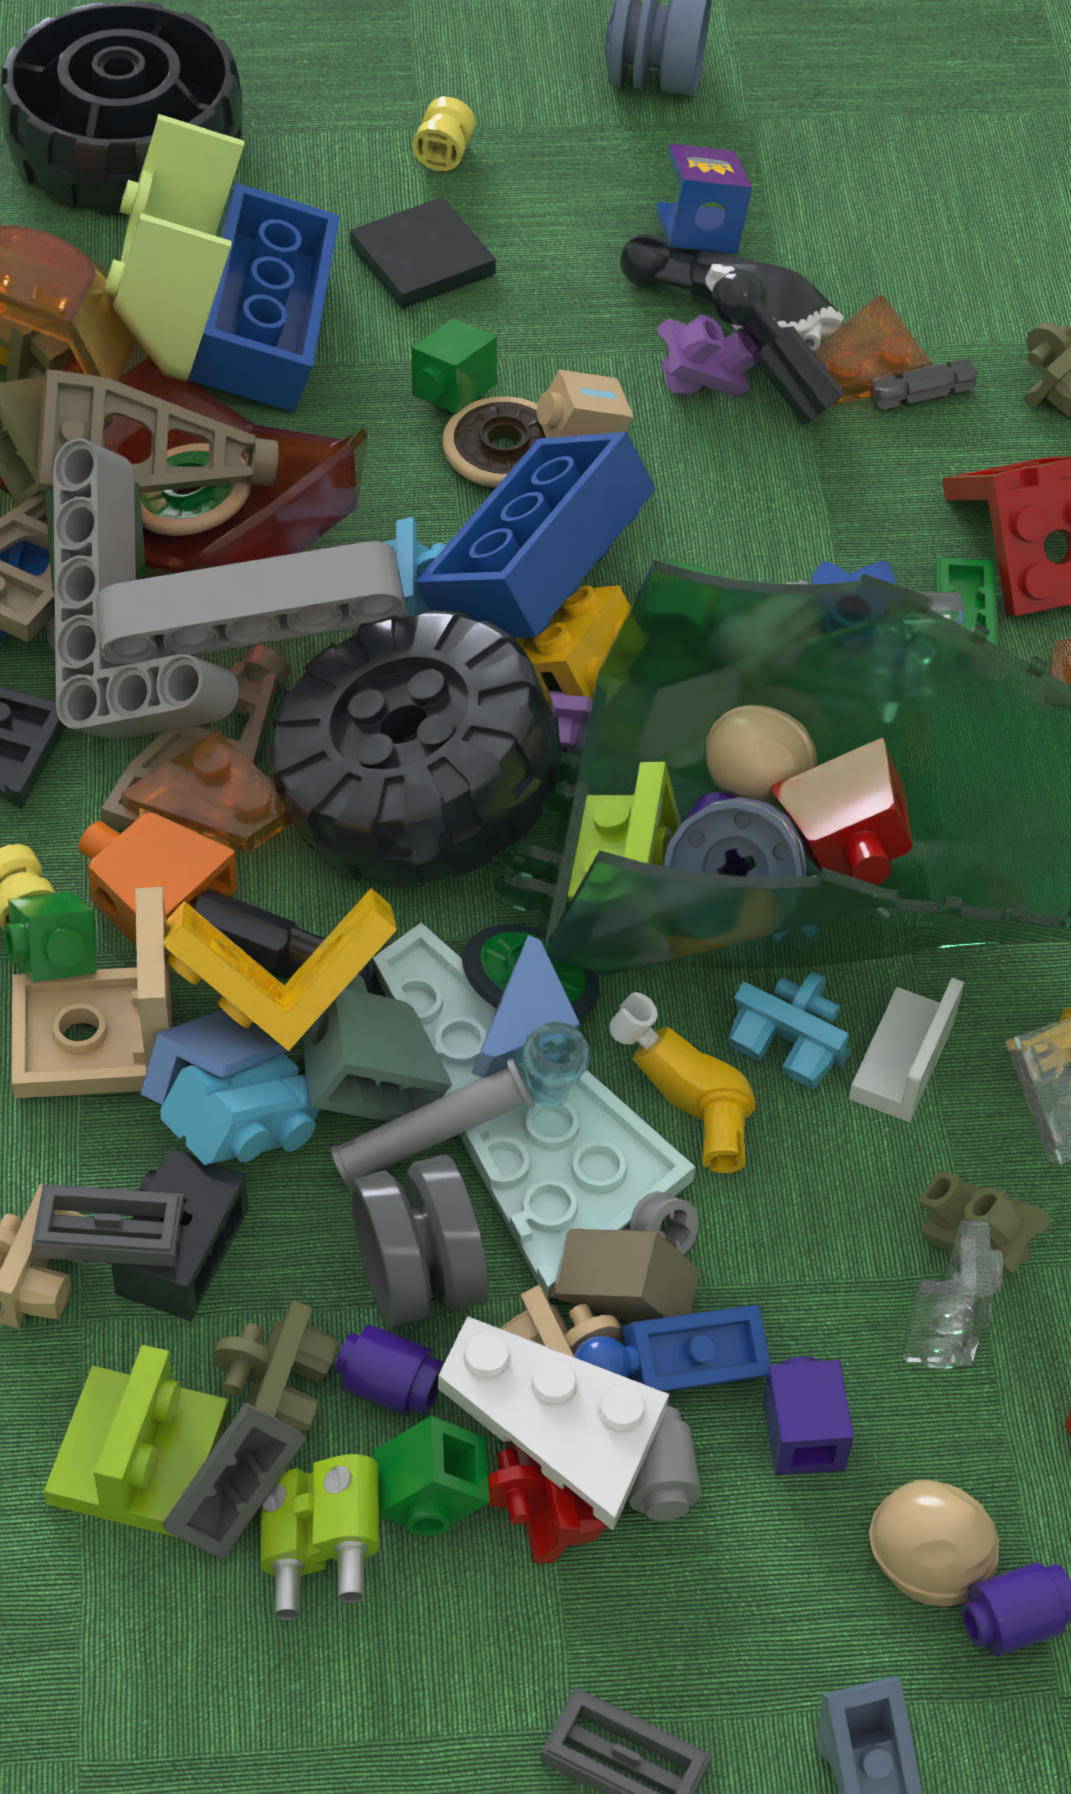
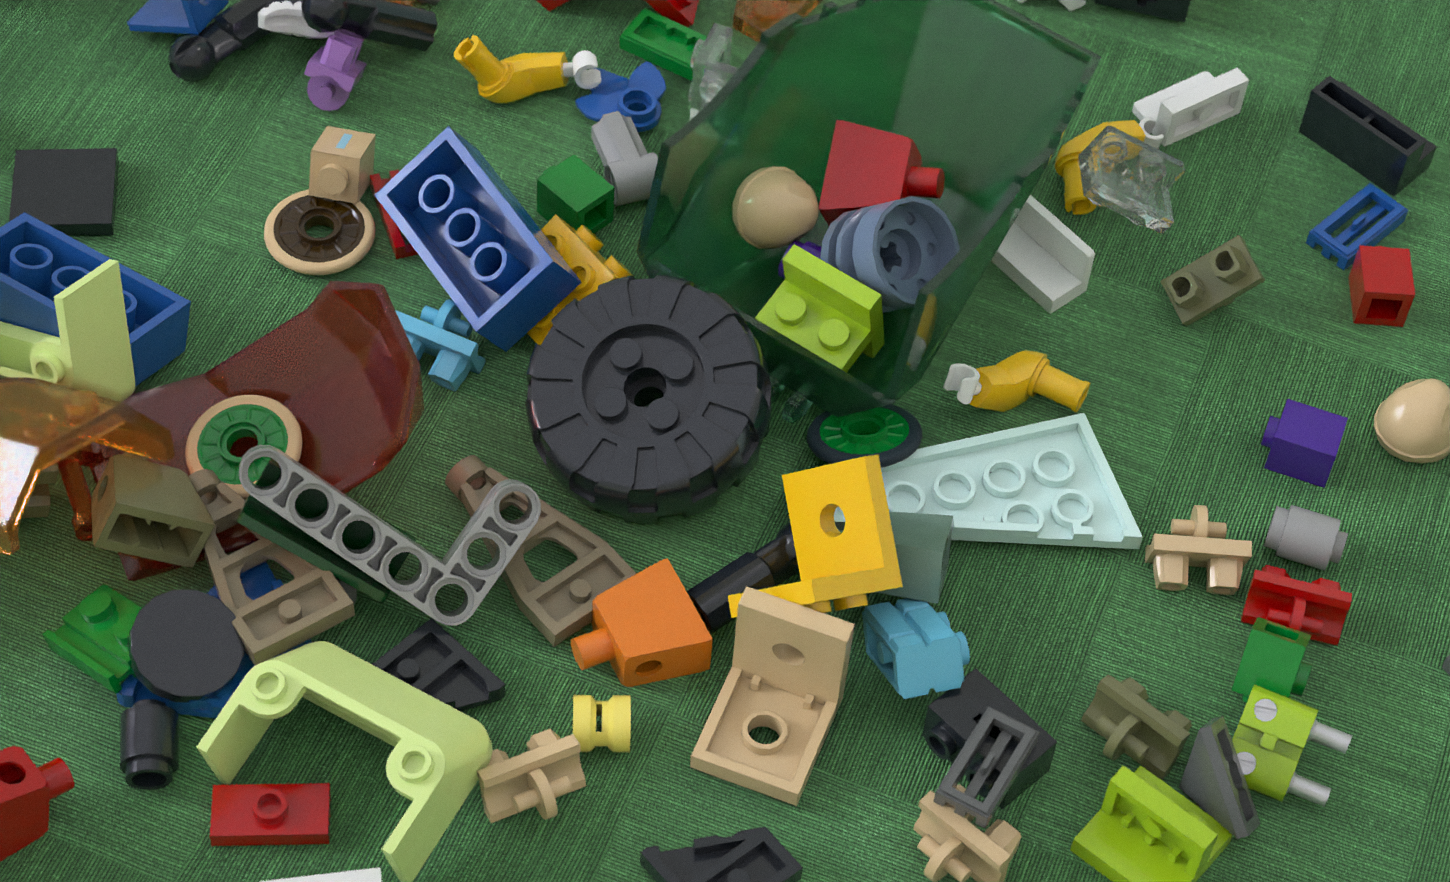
camera: 65 degrees left, 0 degrees up
green brick [4,891,97,982] -> none
dark tan plate [36,369,278,493] -> none
light grey beam [96,541,409,665] -> none
clear orange wing [121,730,292,853] -> none
medium blue panel [141,1009,289,1105] -> none
light grey pin [330,1057,535,1187] -> none
dark purple brick [335,1324,445,1416] -> none
dark grey wheel [349,1154,489,1330] -> none
green brick [411,318,497,414] -> none
white wing [438,1316,669,1530] -> none
medium blue slope [471,935,580,1078] -> none
clear light blue cone [522,1022,591,1108] -> none
dark tan slope [551,1229,700,1323] -> none
blue plate [574,1305,771,1393] -> none
light grey bush [630,1191,699,1255] -> none
medium azure hips [728,972,851,1089] -> none
clear bracket [902,1220,1003,1370] -> none
none -> yellow arm [454,35,601,104]

